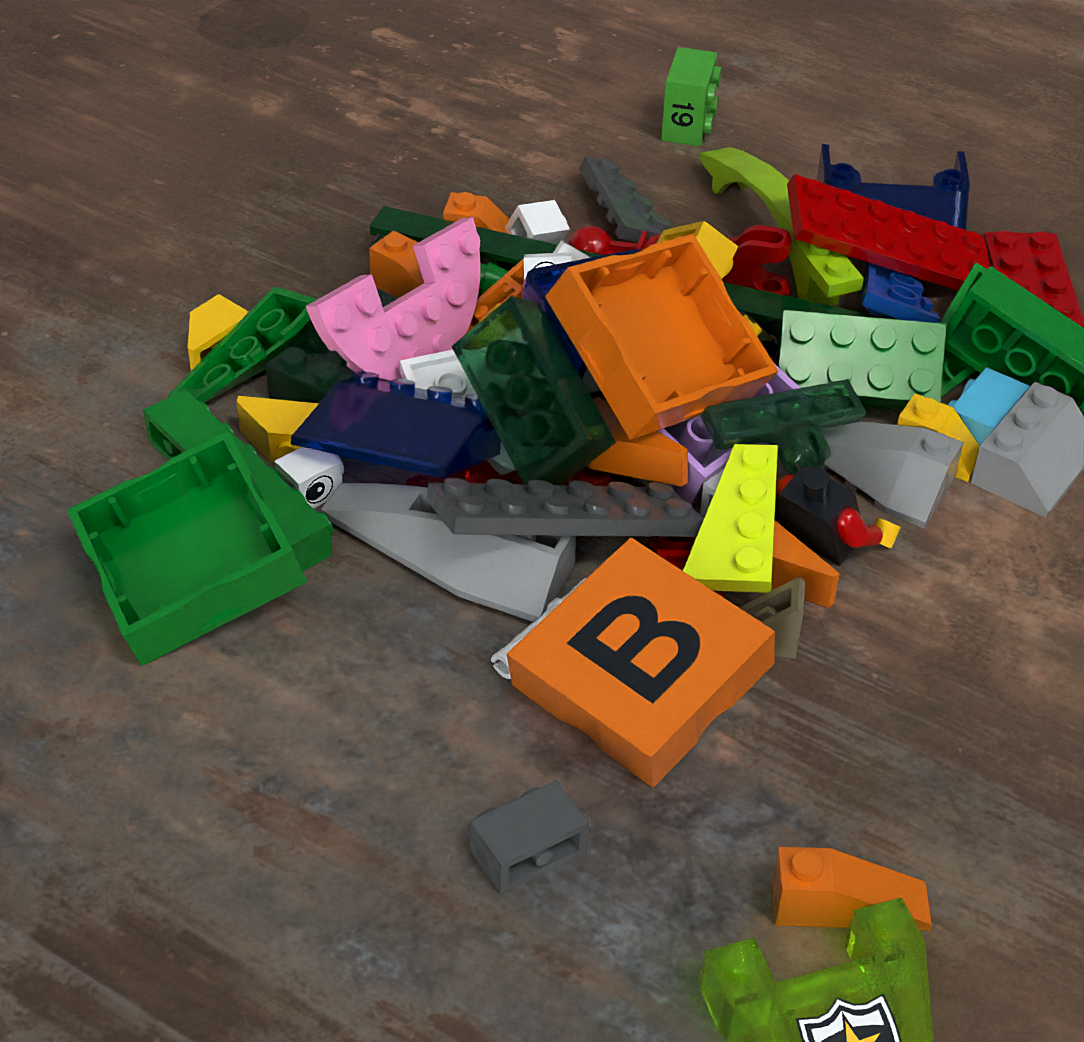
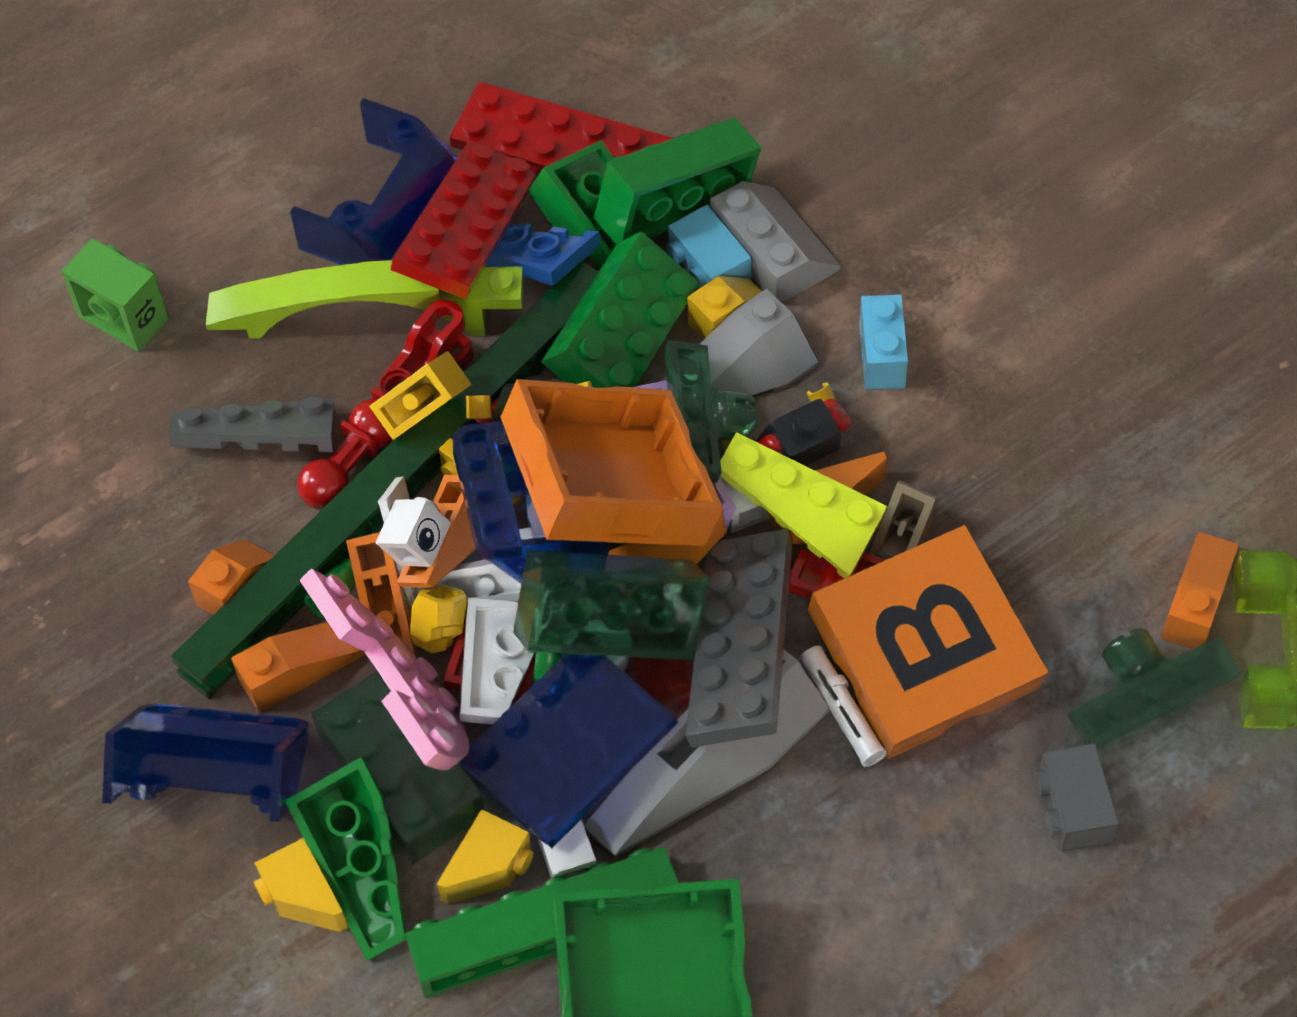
camera: 65 degrees left, 15 degrees up
white brick [505,200,570,245] -> none
none -> clear blue windscreen [102,704,309,822]
none -> medium azure brick [859,295,908,390]
none -> clear green plate [1067,628,1241,748]

